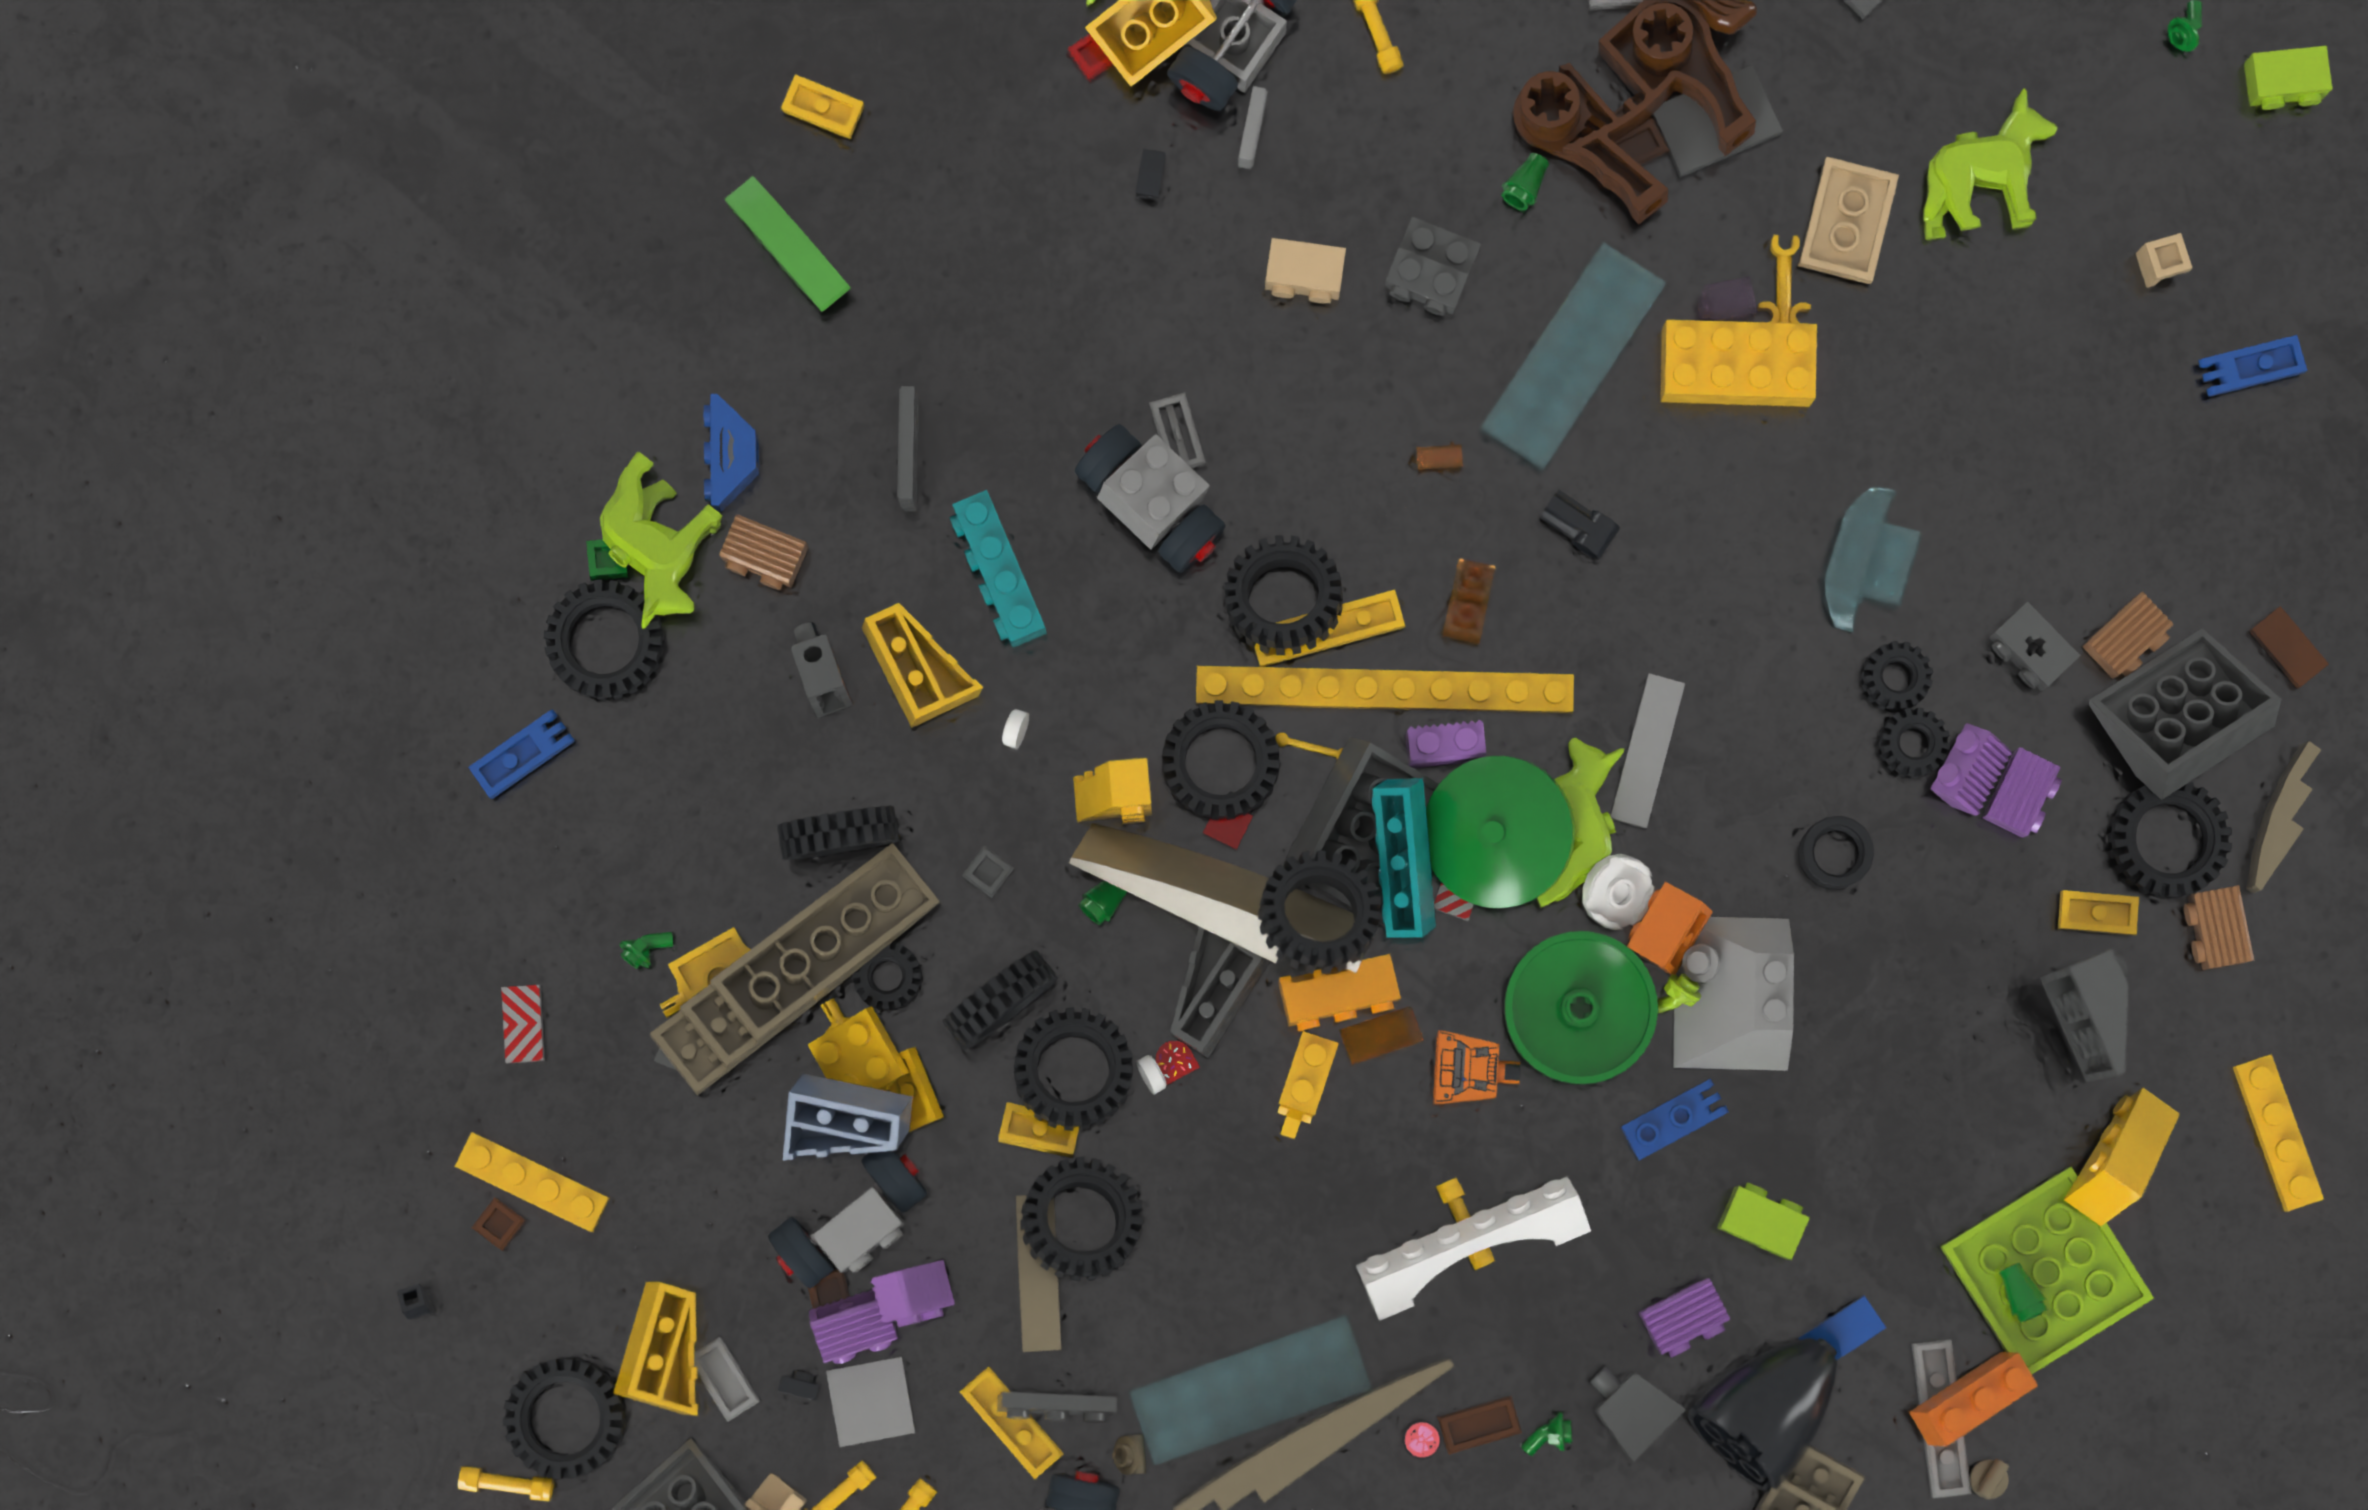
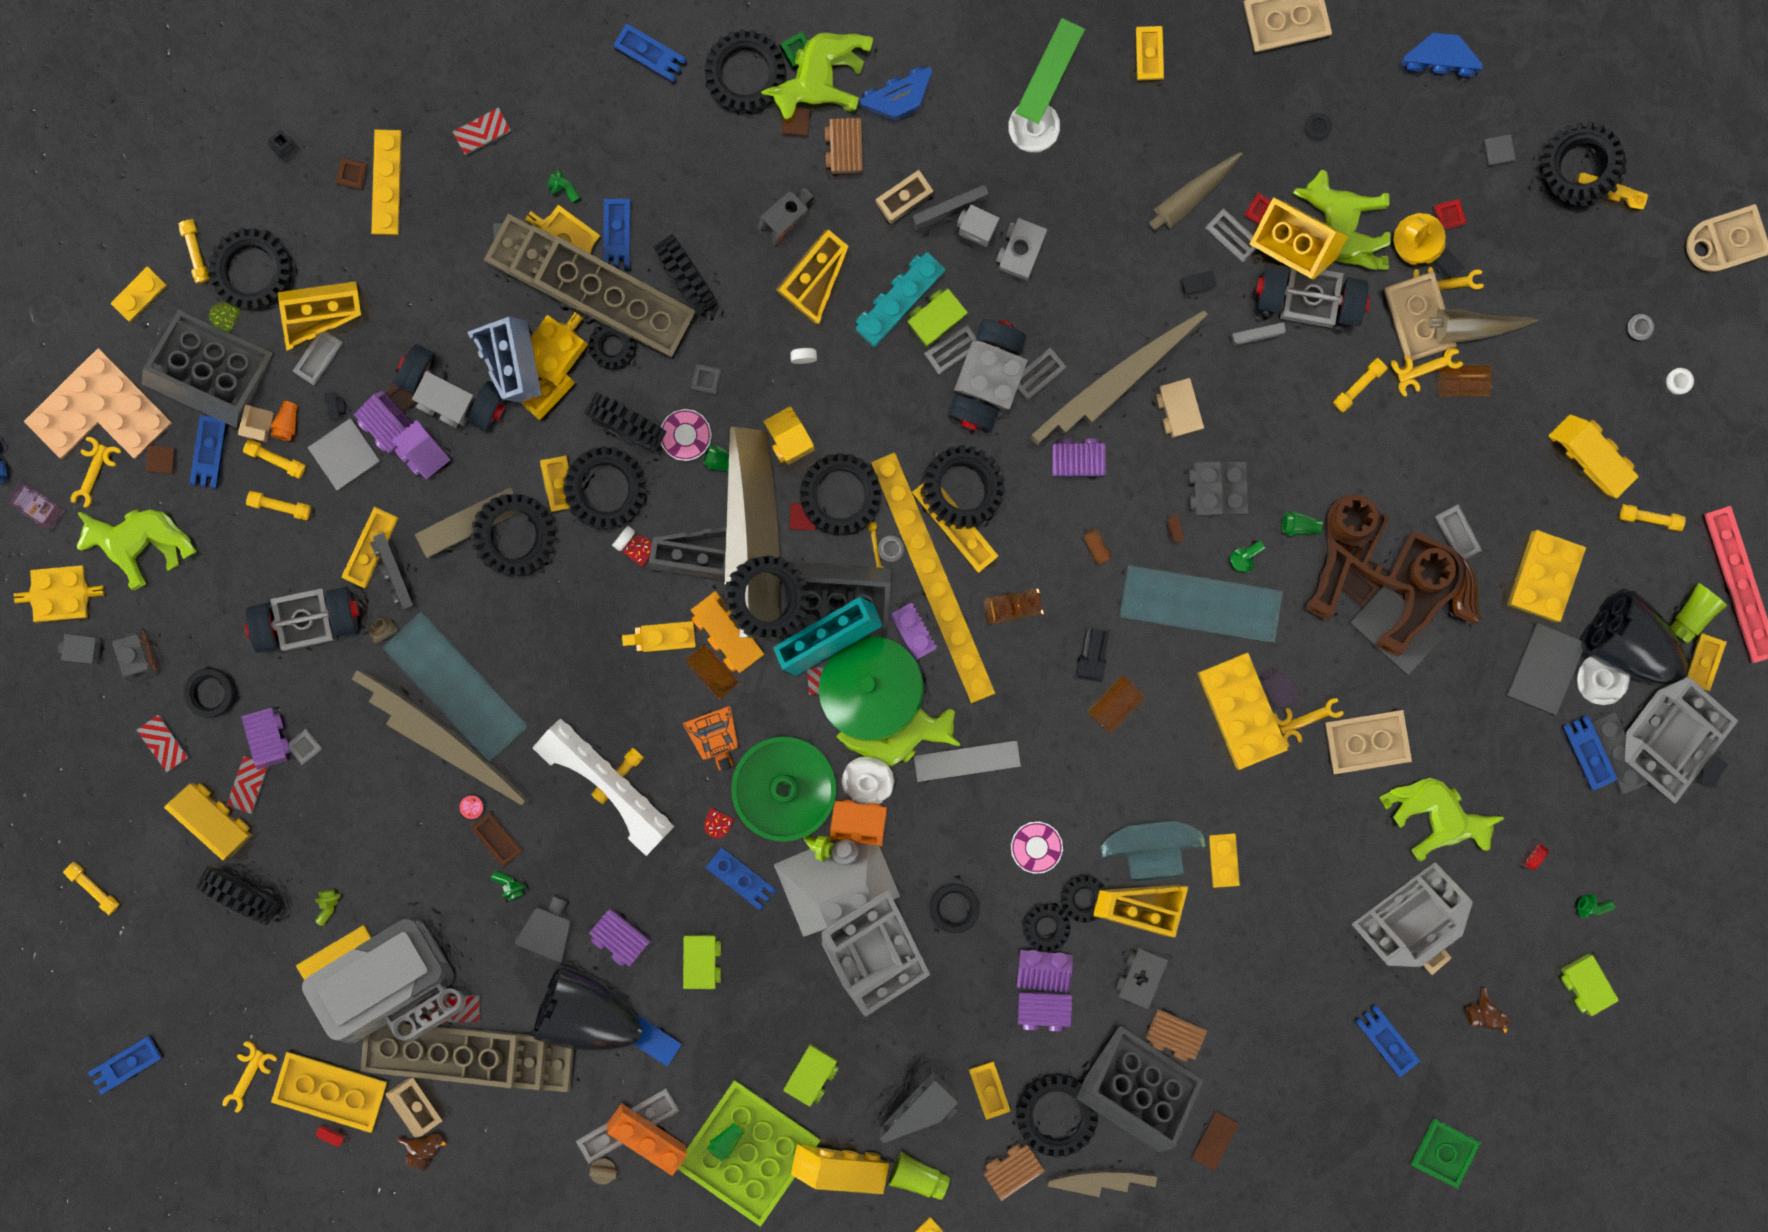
camera: 65 degrees right, 5 degrees up
none -> clear neon green tile [209,302,241,333]
none -> orange cone [270,401,298,441]
none -> blue hinge [603,199,631,270]
none -> tile [661,409,712,461]
none -> red tile [704,808,735,839]
none -> reddish brown tile [782,108,810,136]
none -> lime brick [783,1043,839,1107]
none -> light grey slope [822,890,930,1017]
none -> tan brick [876,170,934,225]
none -> light grey plate [878,536,904,562]
none -> lime plant [888,1152,950,1200]
none -> lime brick [907,289,968,347]
none -> light grey tile [924,324,978,375]
none -> light grey brick [957,205,999,248]
none -> light grey brick [996,218,1047,281]
none -> white tile [1008,105,1060,153]
none -> tile [1011,821,1063,874]
none -> dark tan slope [1030,311,1208,446]
none -> medium lavender brick [1052,438,1106,476]
none -> clear orange slope [1088,676,1146,734]
none -> yellow wedge [1093,885,1188,938]
none -> dark tan piece [1149,152,1243,230]
none -> reddish brown tile [1166,515,1185,543]
none -> light grey tile [1205,208,1257,263]
none -> yellow plate [1209,833,1240,888]
none -> green plate [1230,540,1266,573]
none -> light grey slope [1352,862,1473,967]
none -> reddish brown animal [1466,987,1511,1033]
none -> red tile [1524,843,1549,870]

